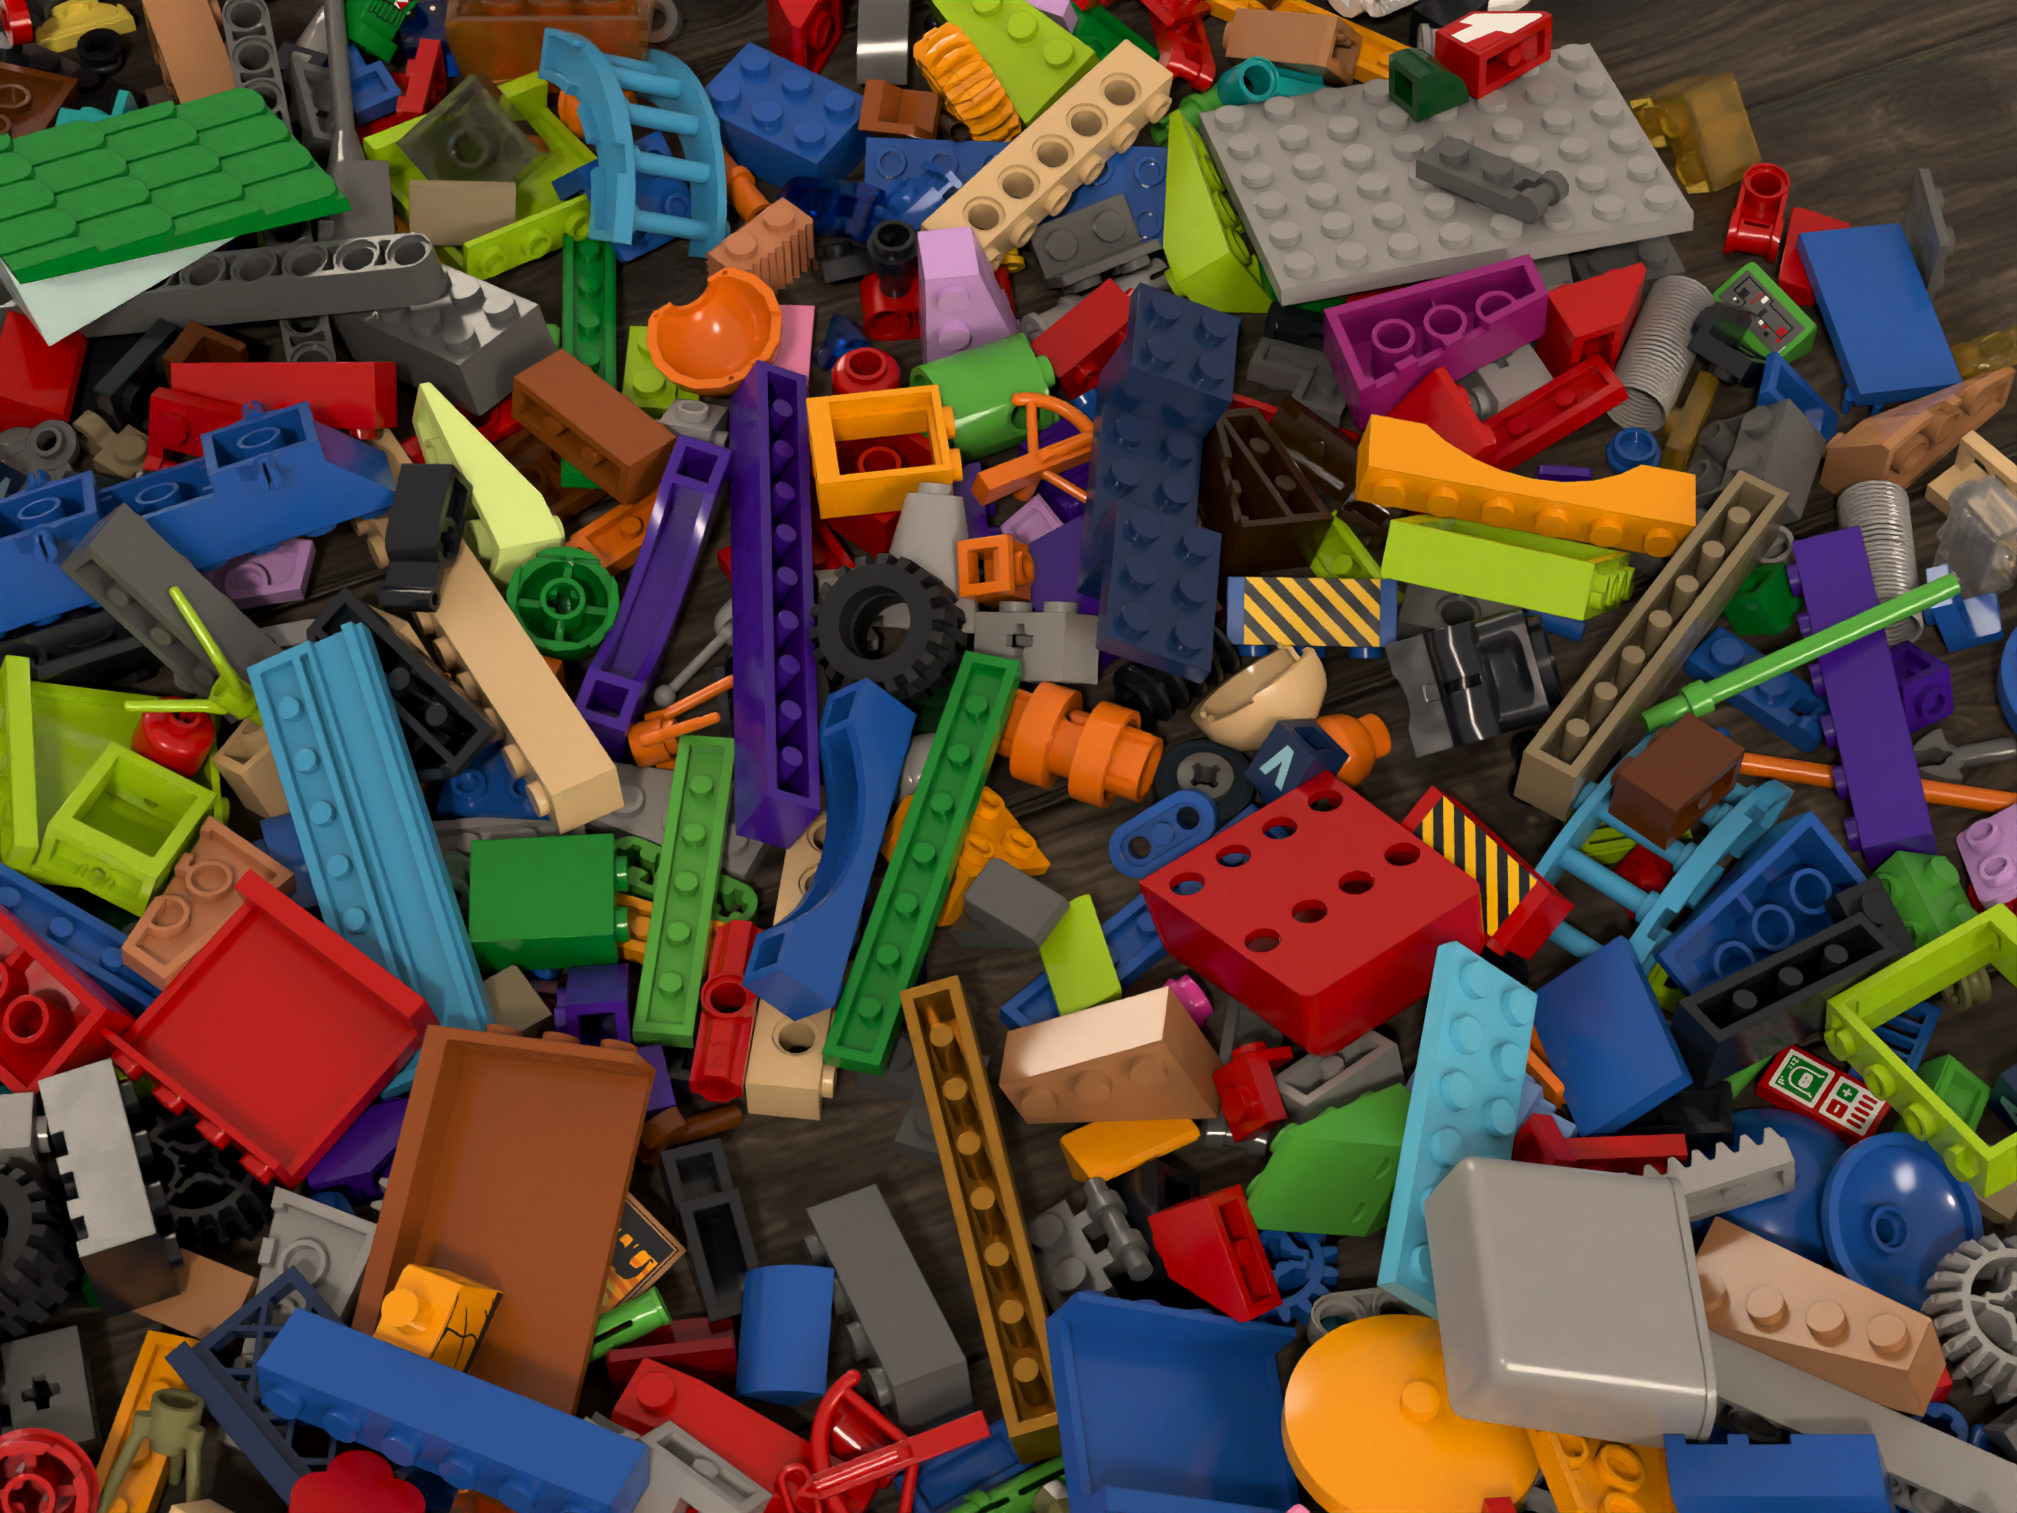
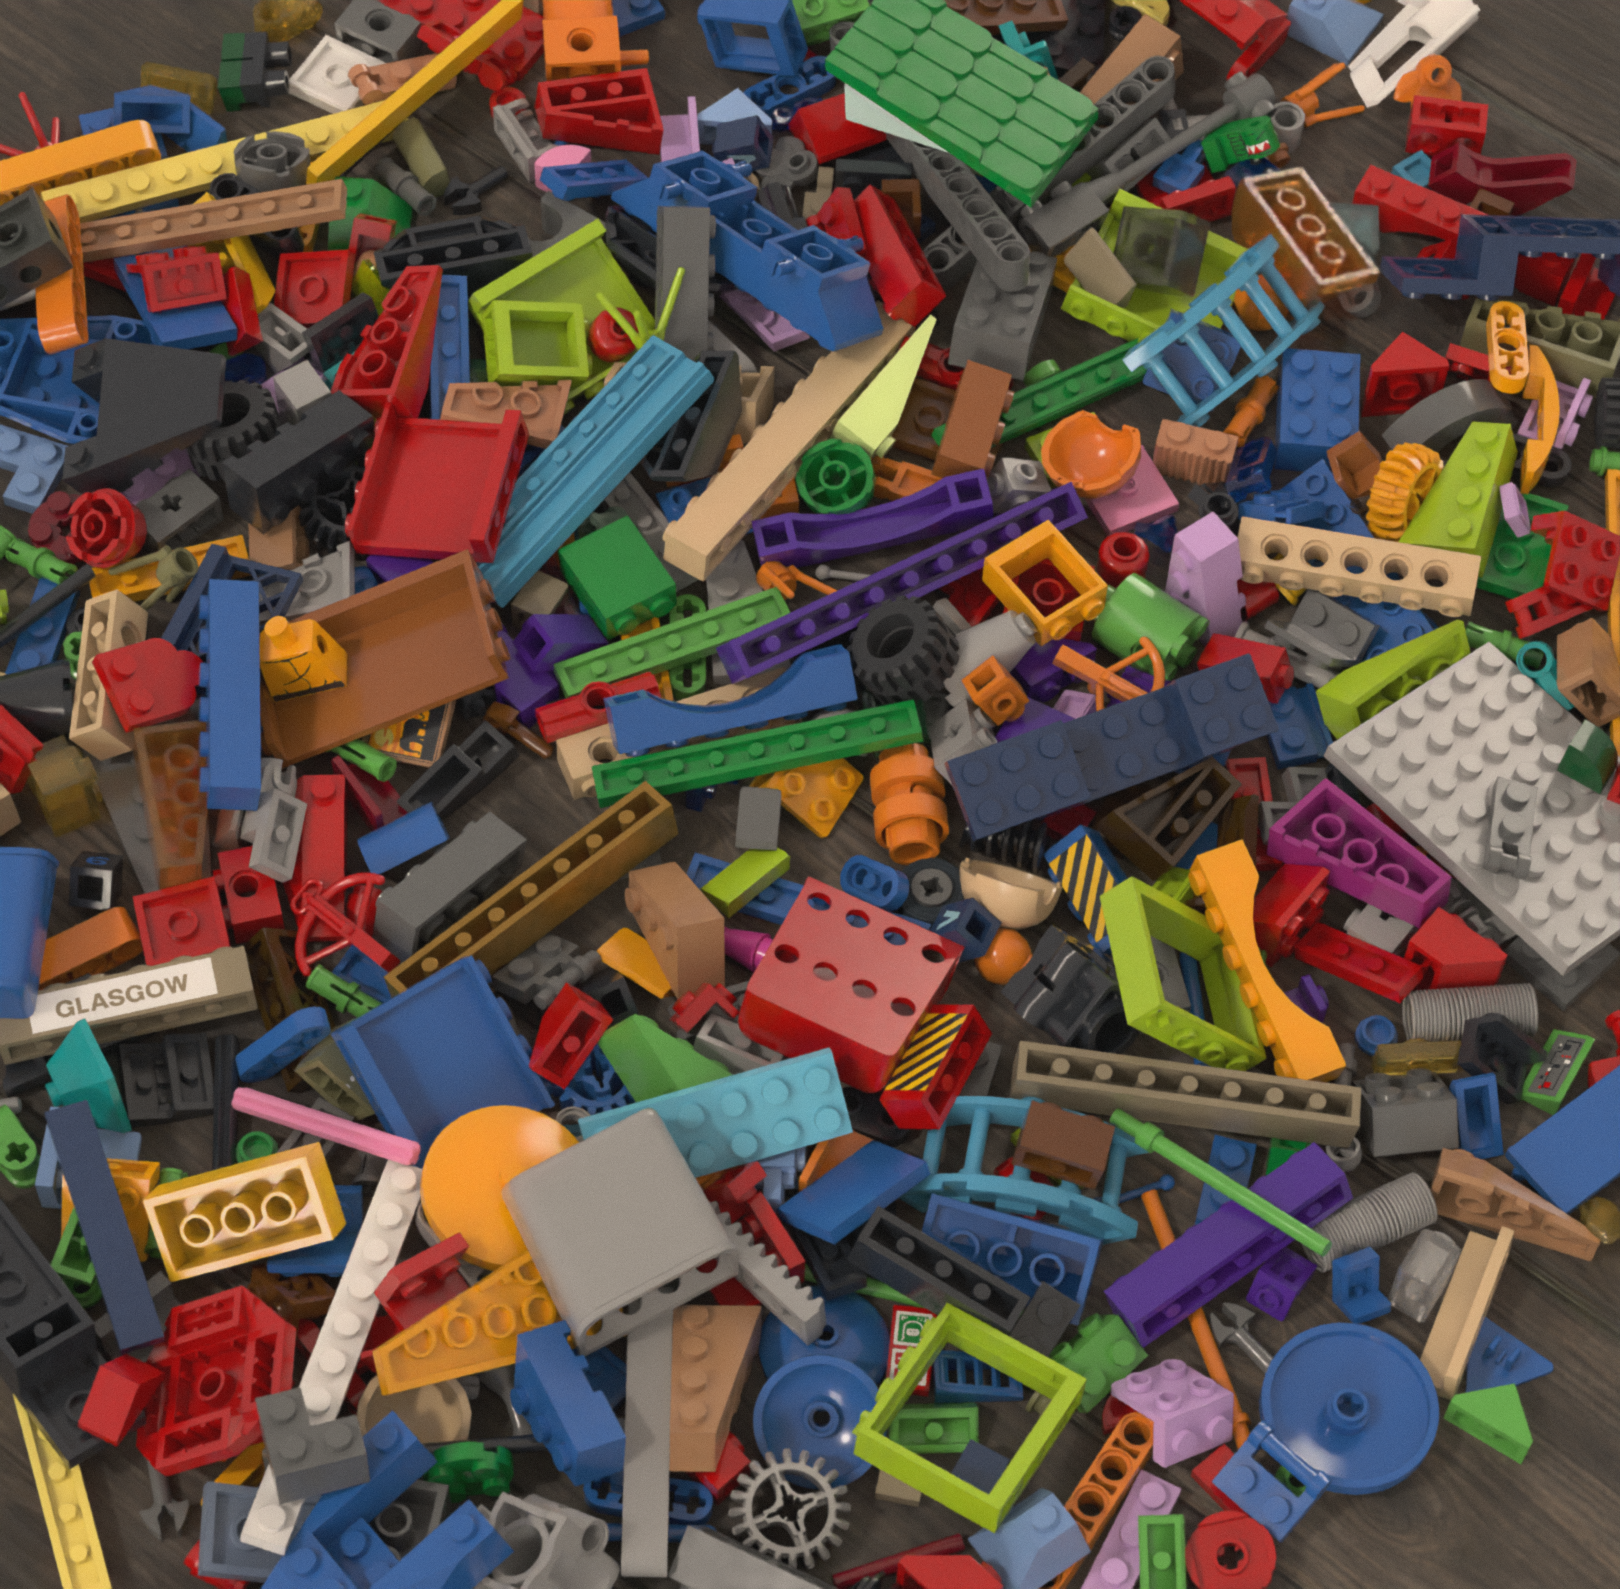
camera: 60 degrees right, 5 degrees up
black piece [378,463,473,613] -> none

